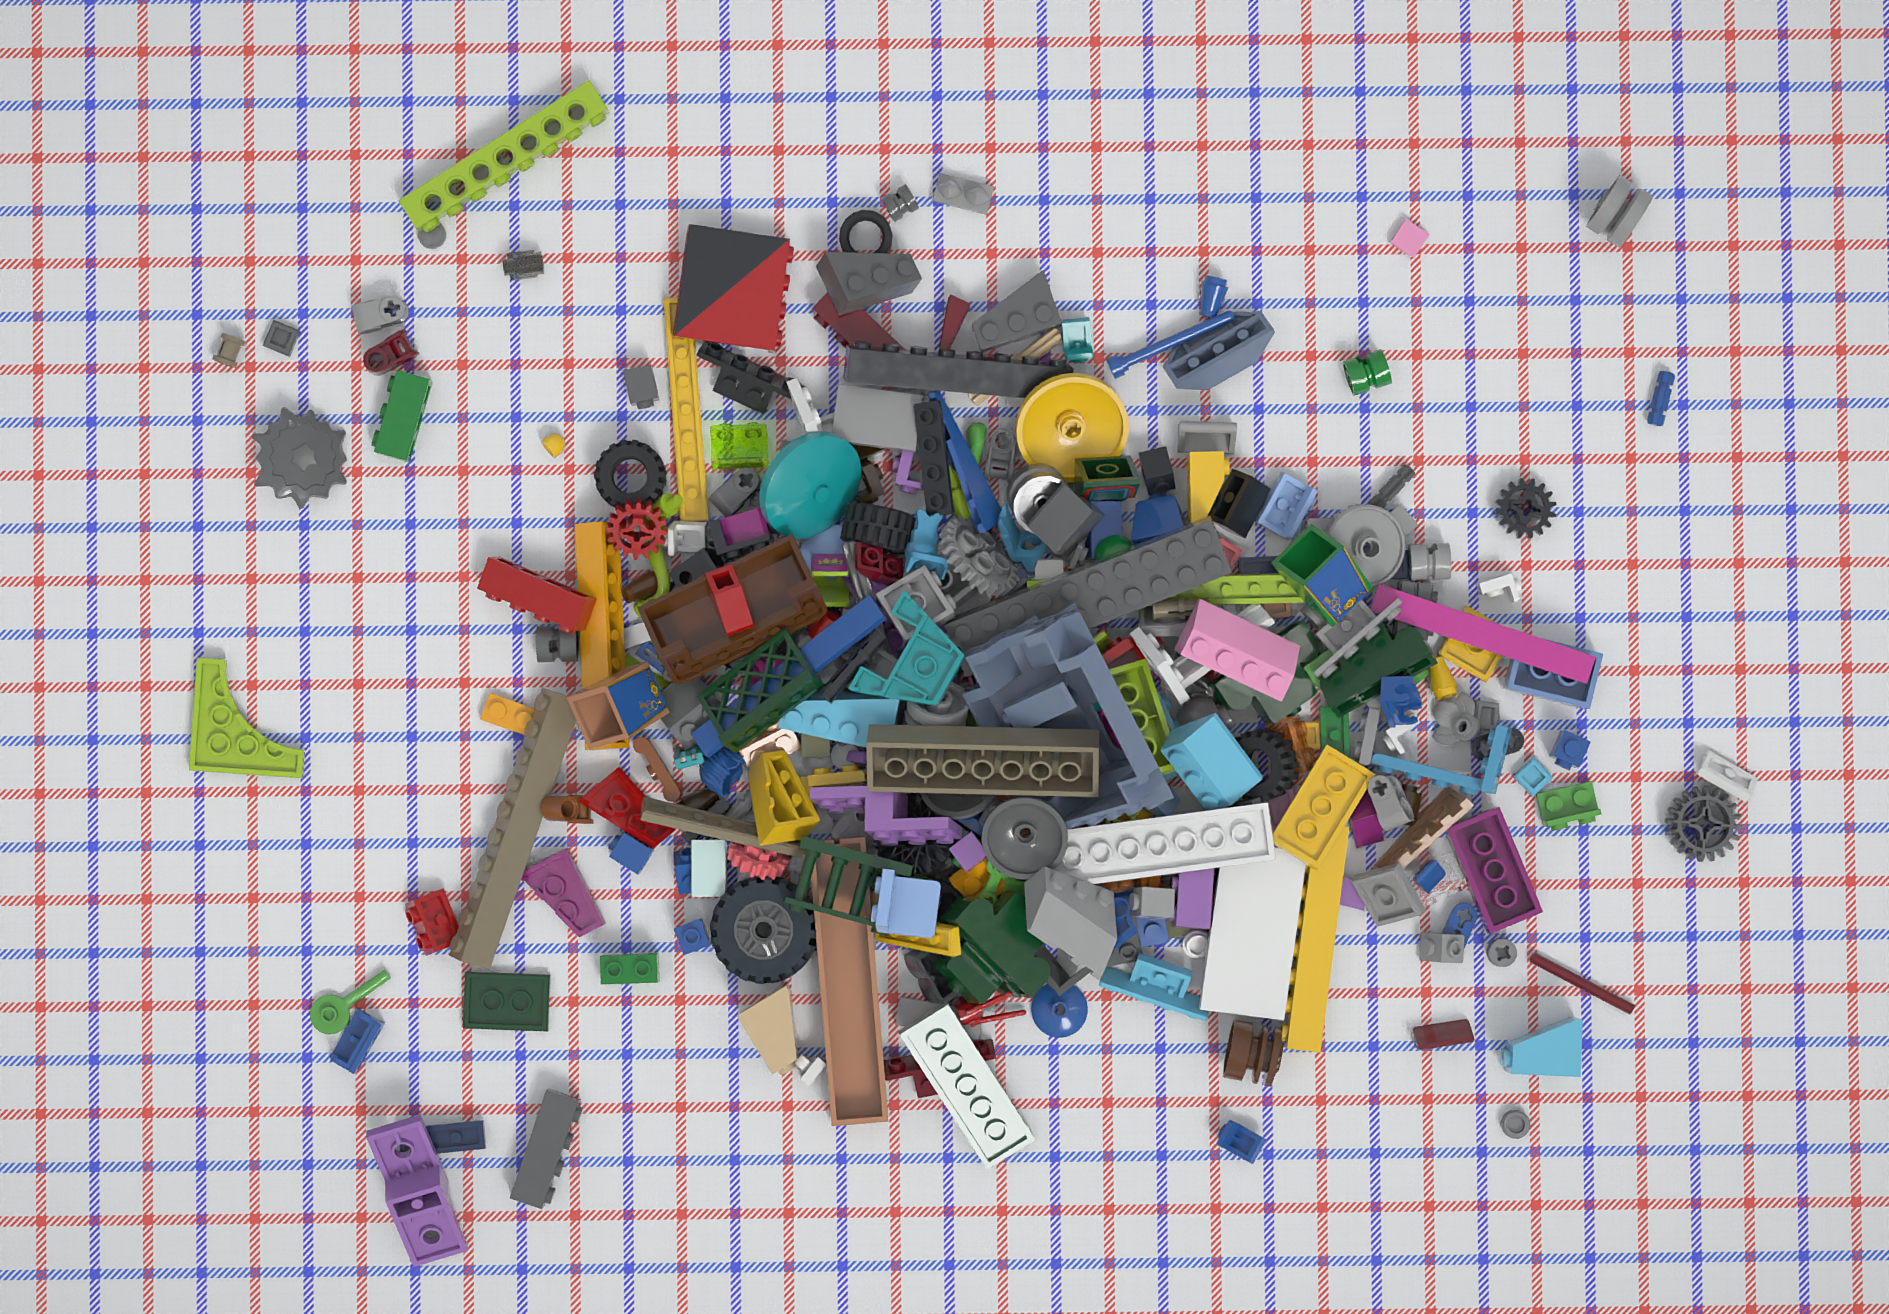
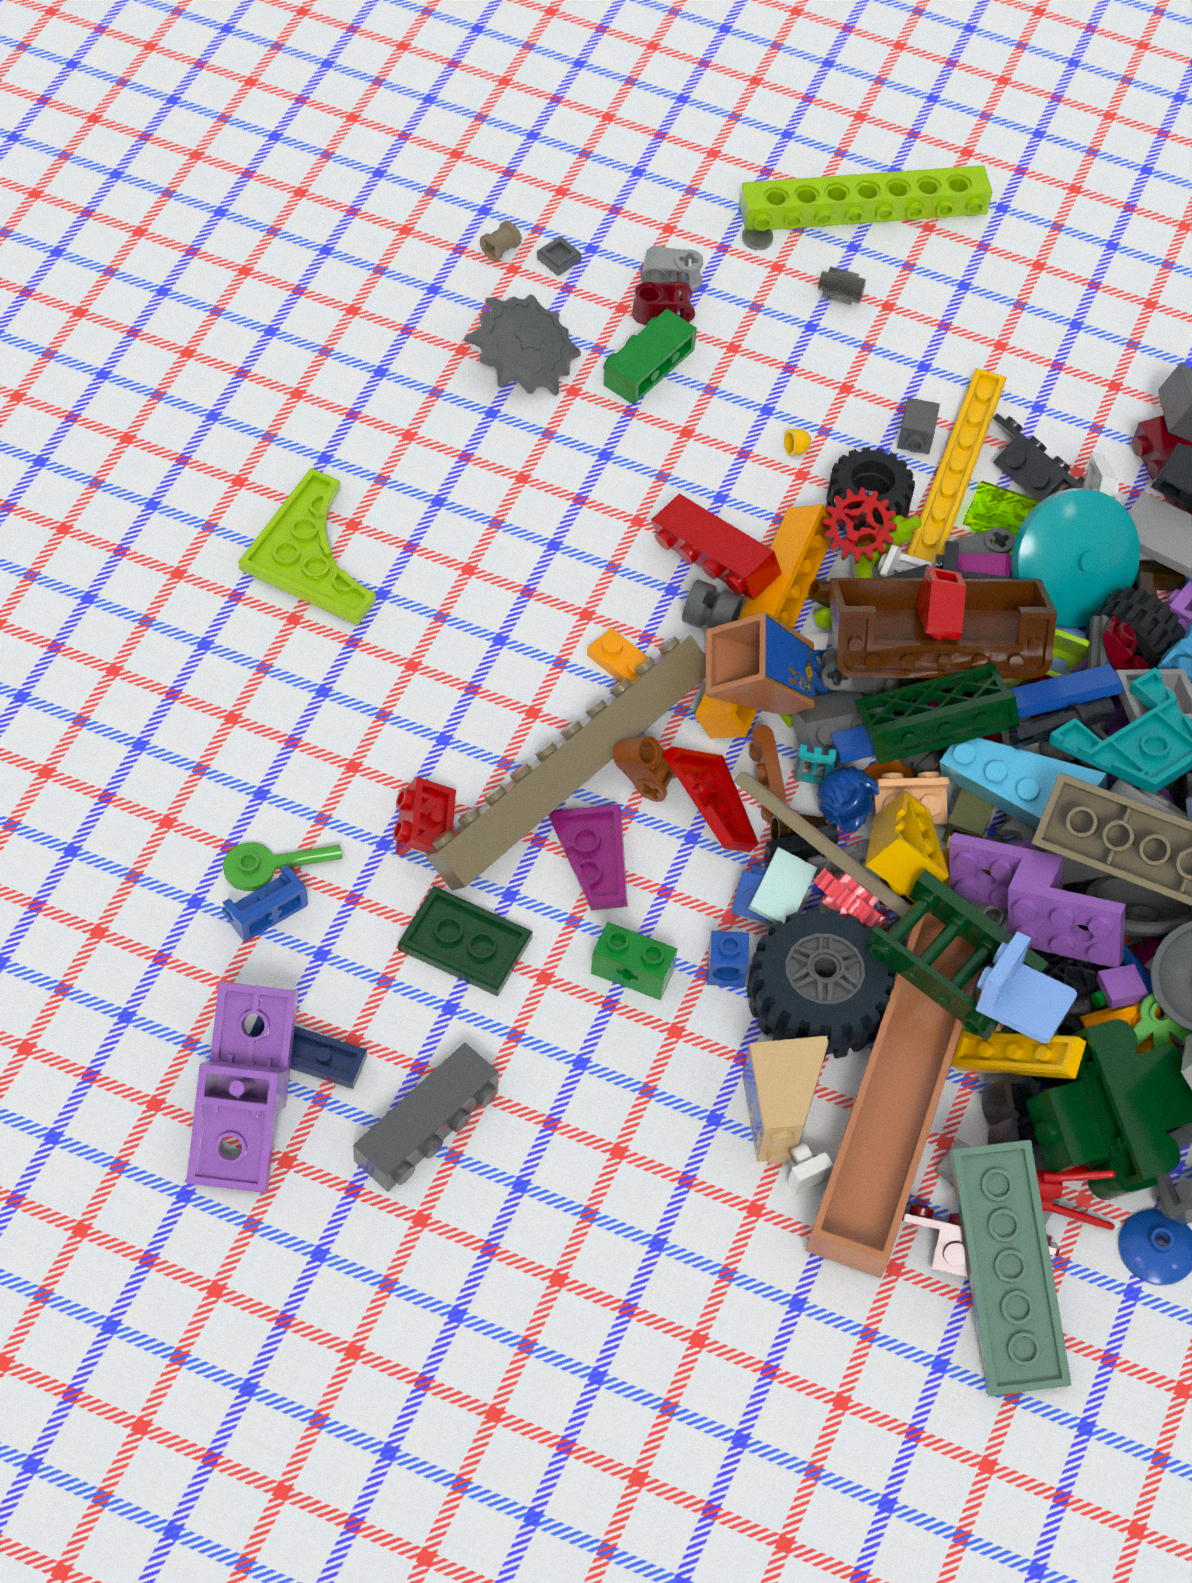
camera: 20 degrees right, 30 degrees down
blue brick [608,832,655,875] -> none
panel [672,224,794,353] -> none

